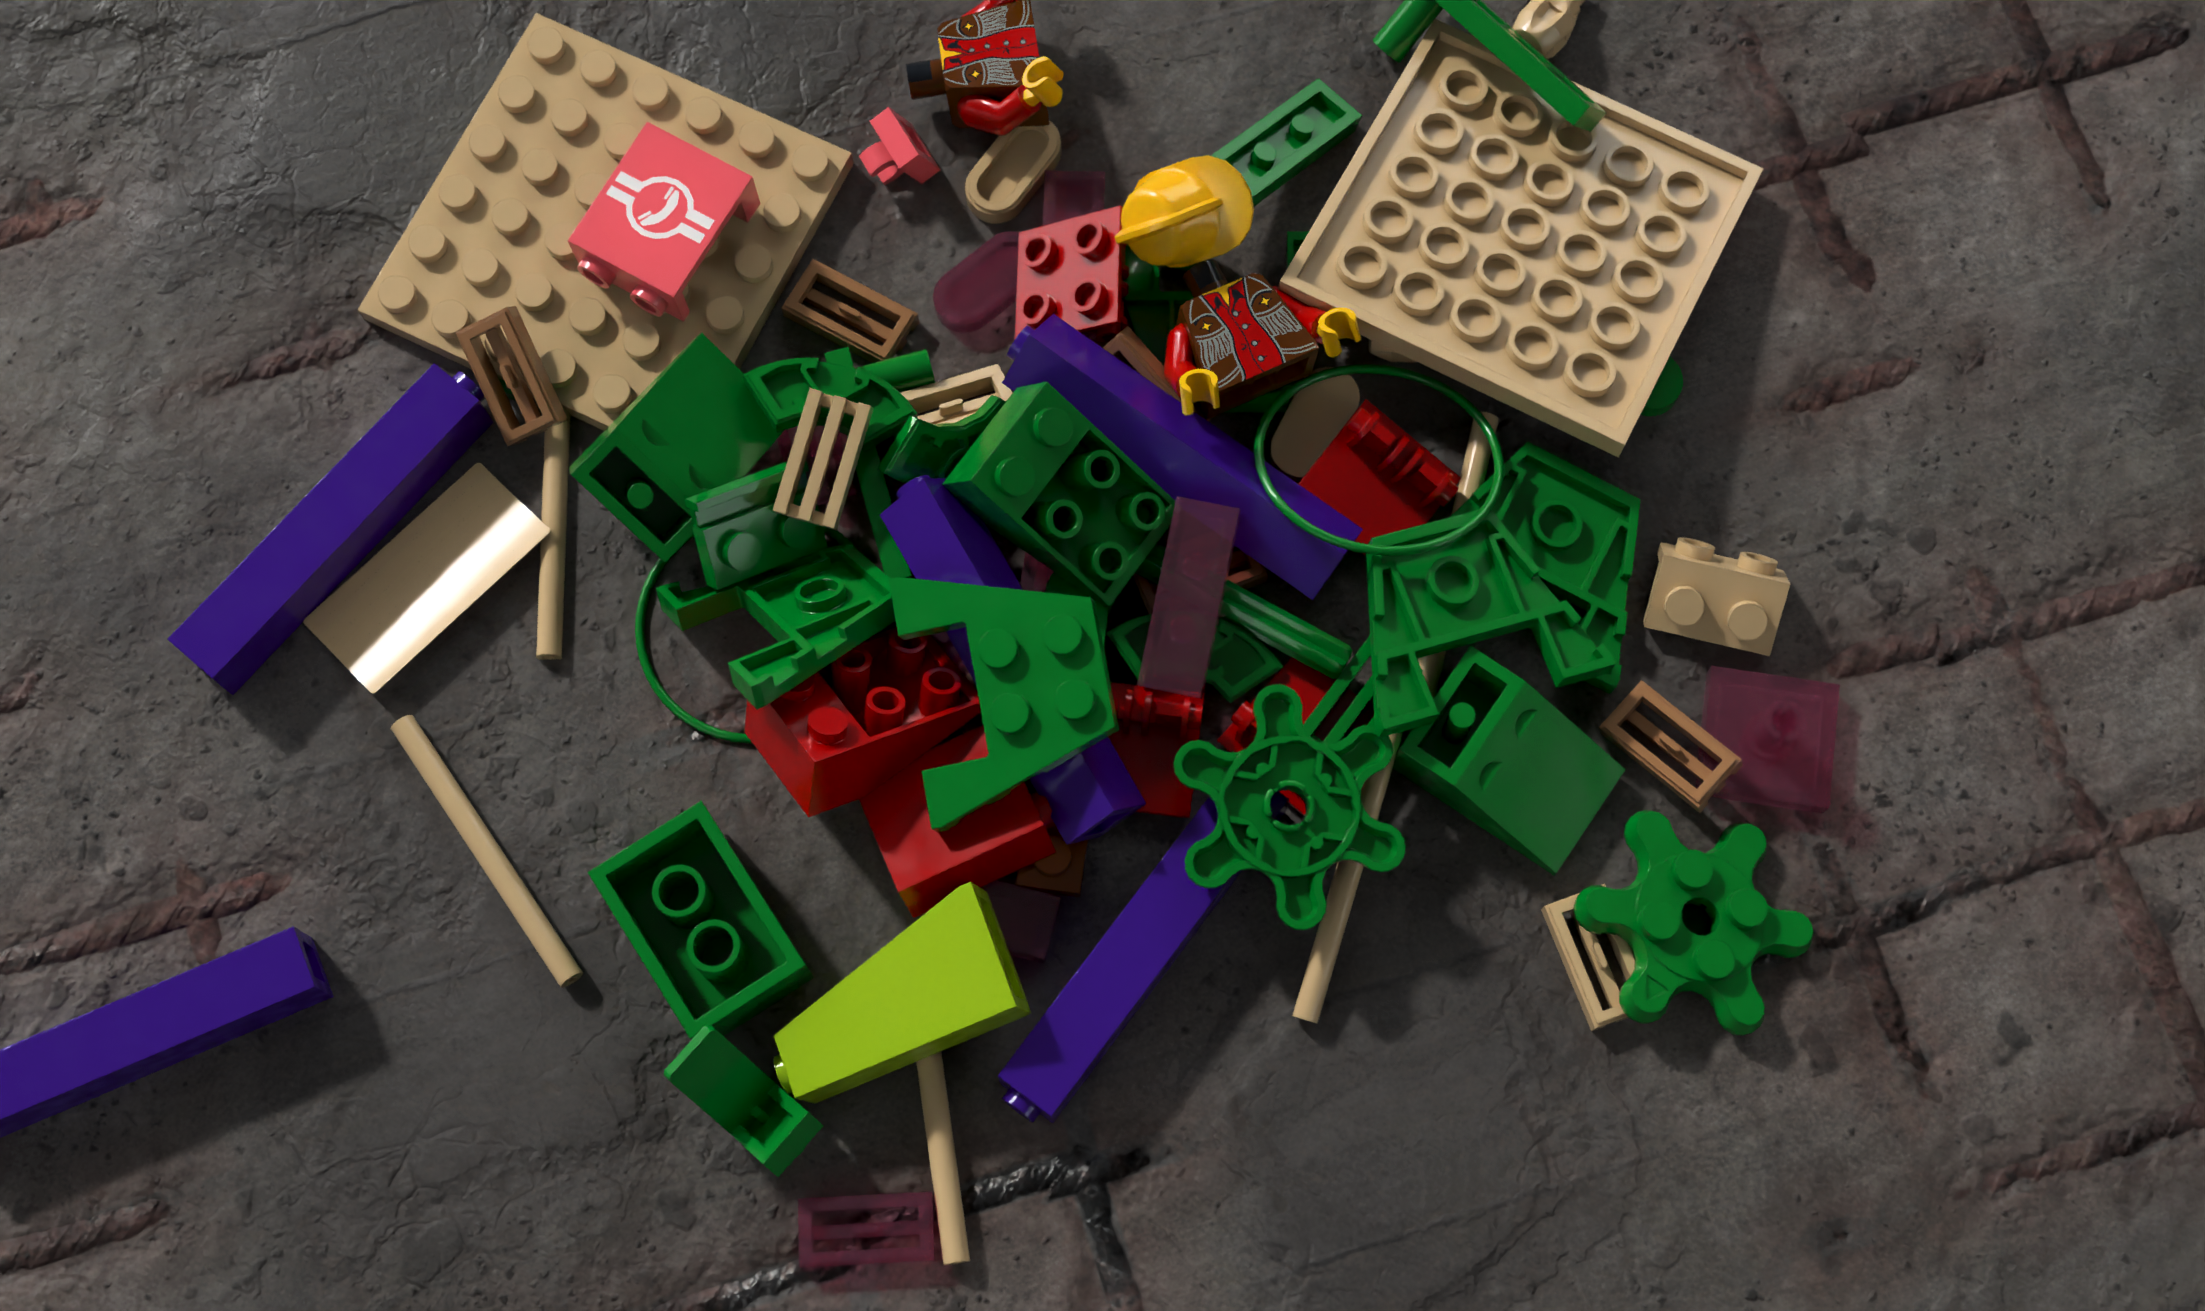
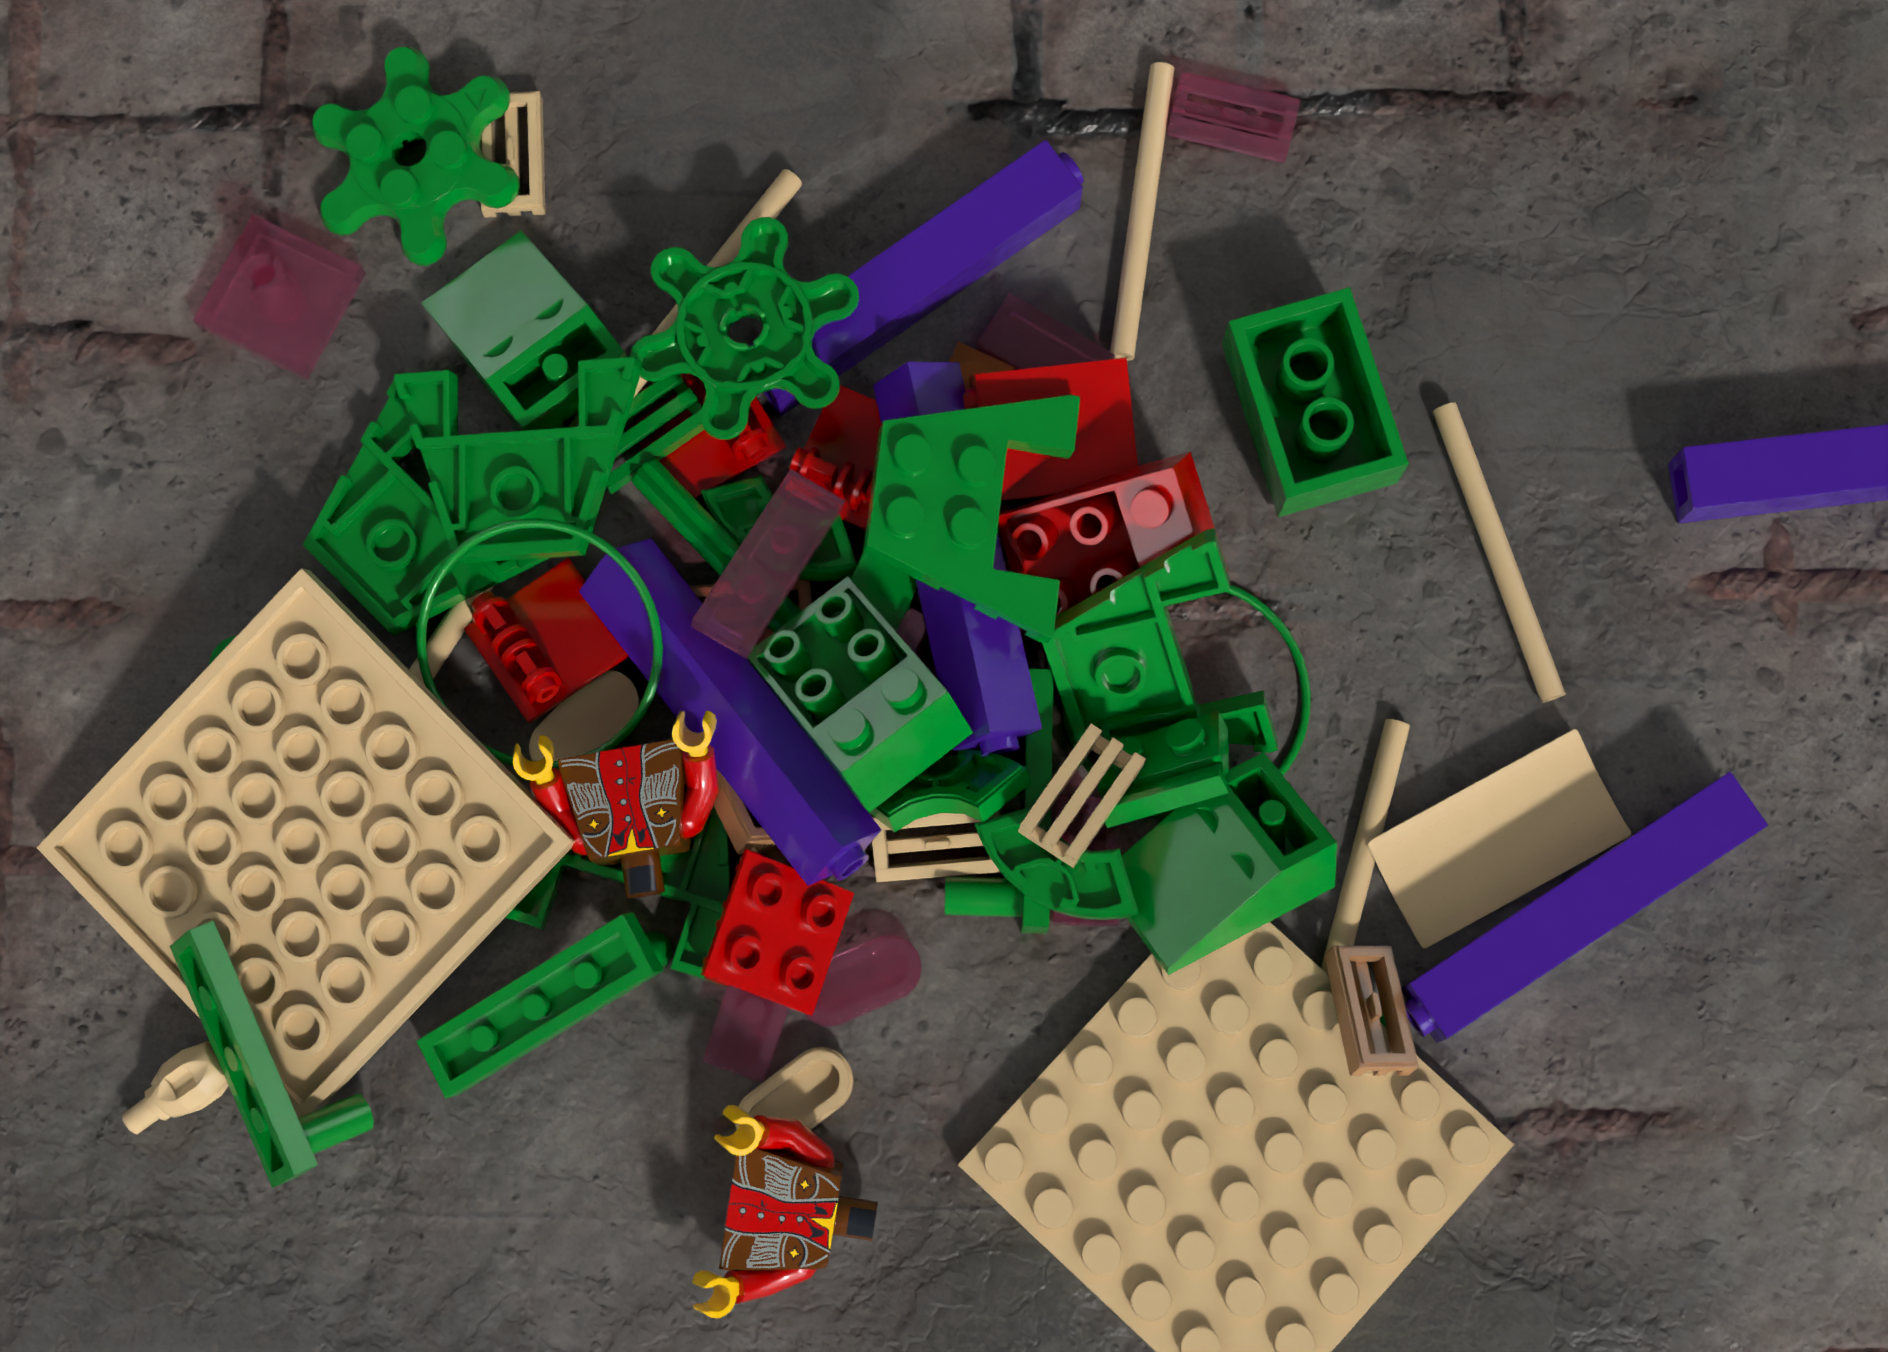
camera: 165 degrees left, 5 degrees up
coral panel [567,122,761,322] -> none
green bracket [664,1024,823,1177] -> none
lime slope [773,882,1032,1104] -> none
medium nougat tile [782,259,919,363] -> none
coral tile [859,107,940,185] -> none
yellow piece [1114,155,1254,268] -> none
medium nougat tile [1599,680,1743,813] -> none
tan bracket [1643,537,1790,656] -> none

